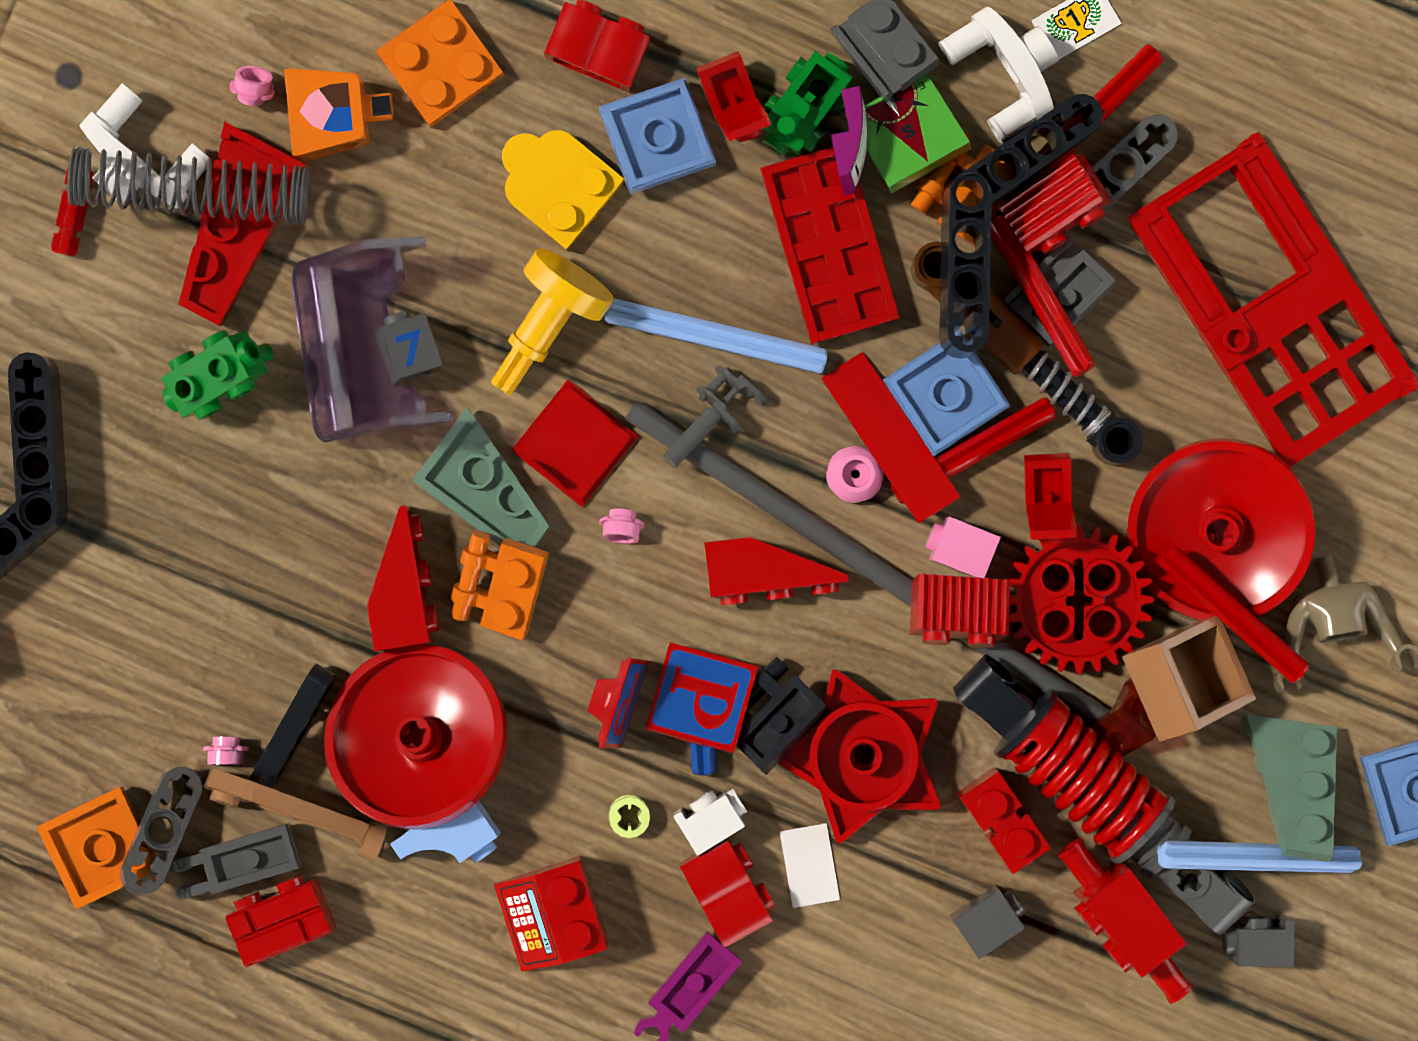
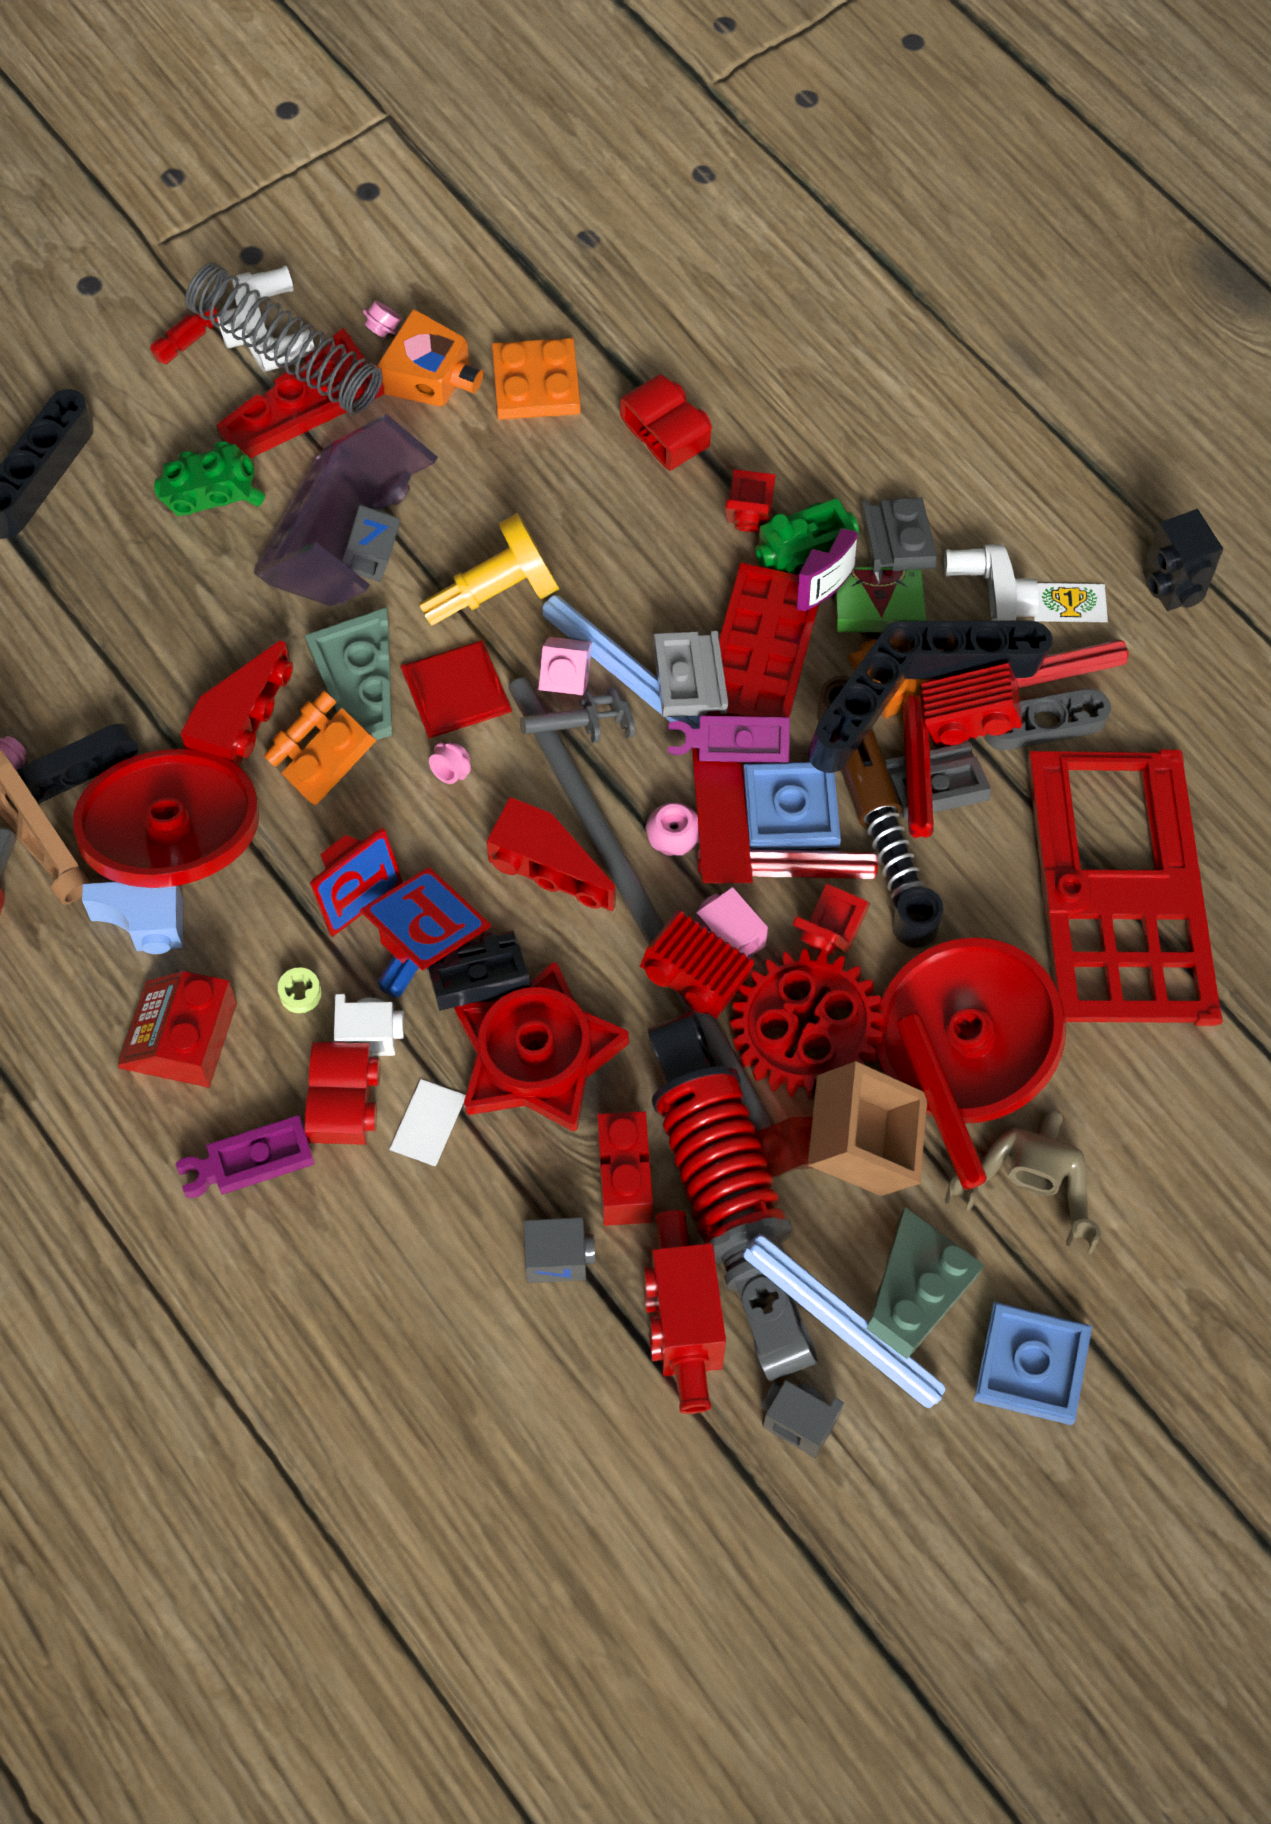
camera: 30 degrees right, 25 degrees down
yellow plate [502,130,625,251] -> none
medium blue plate [599,78,717,195] -> none
none -> bright pink brick [539,637,592,695]
none -> light grey plate [653,631,728,717]
none -> magenta plate [668,716,790,763]

